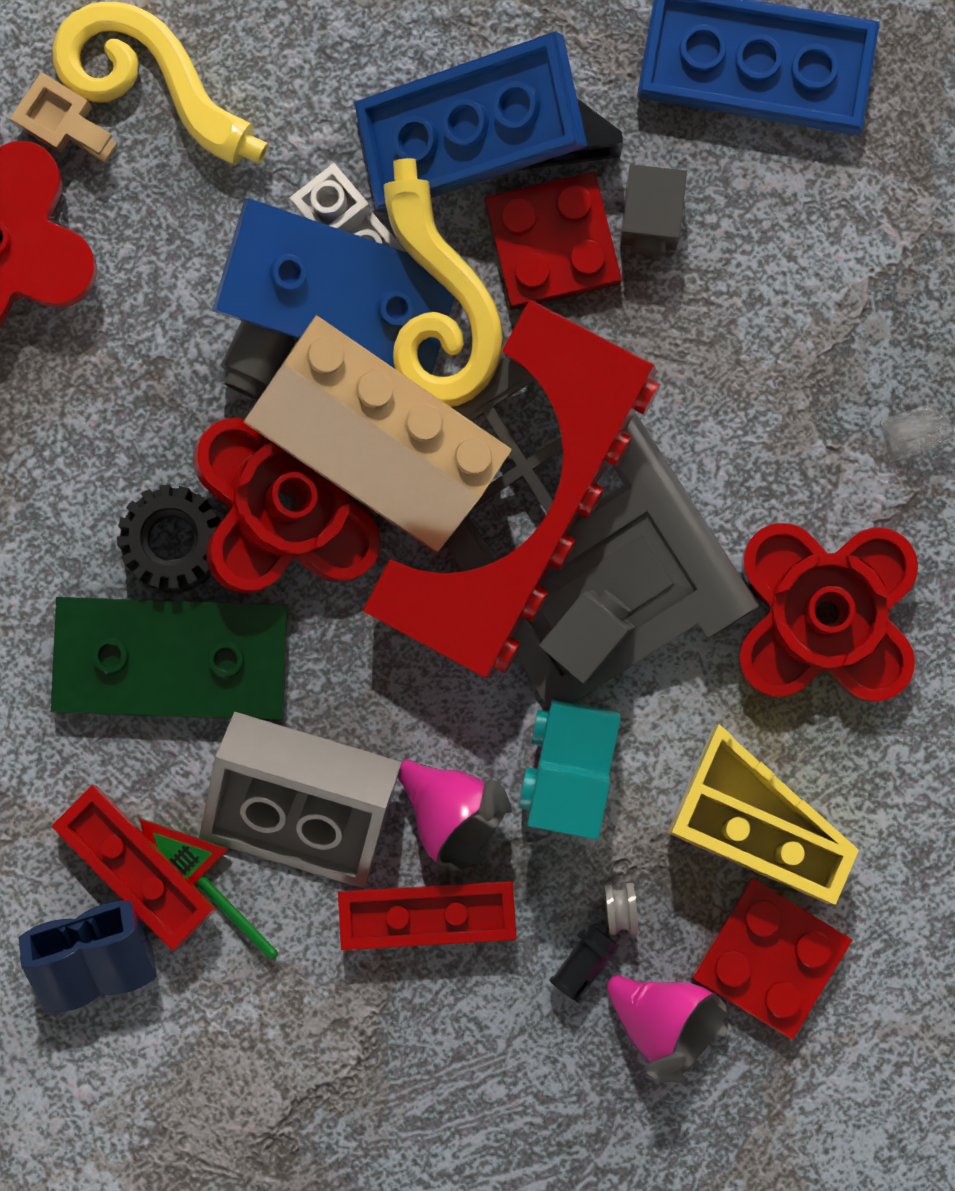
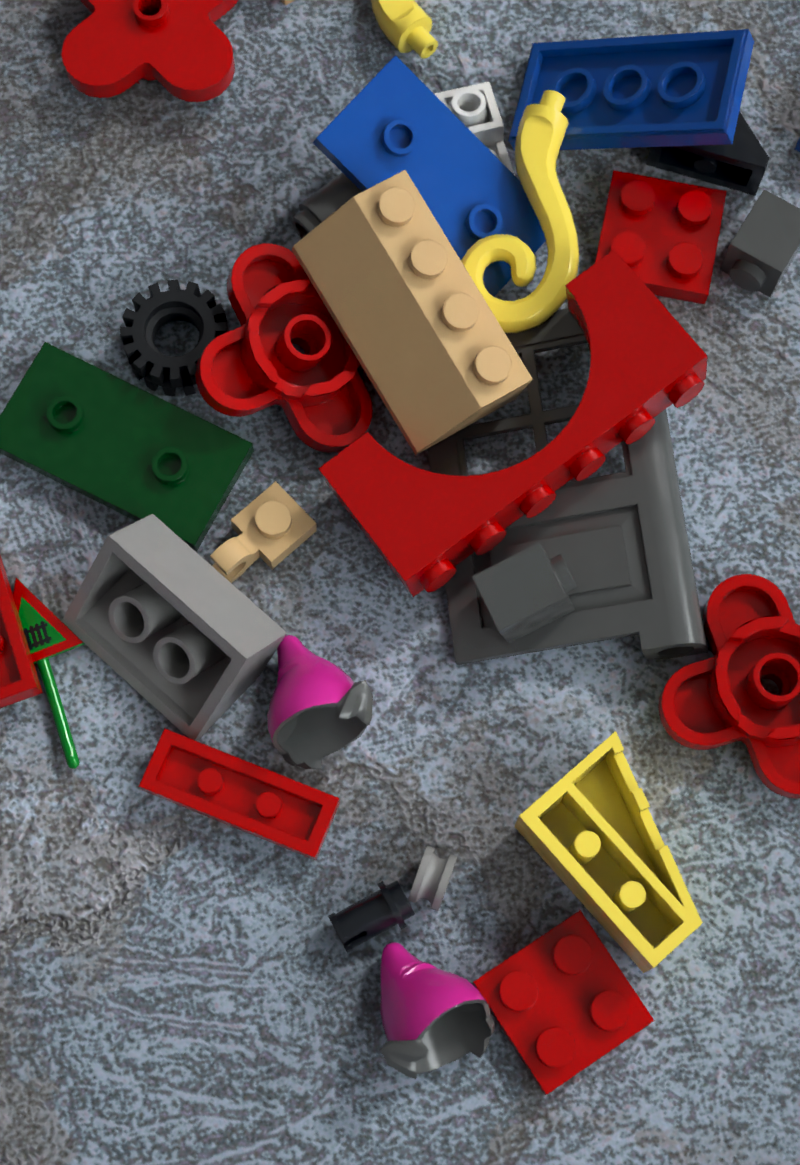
camera: 25 degrees right, 10 degrees down
teal brick [519,699,621,840] -> none
none -> tan plate [210,481,317,583]

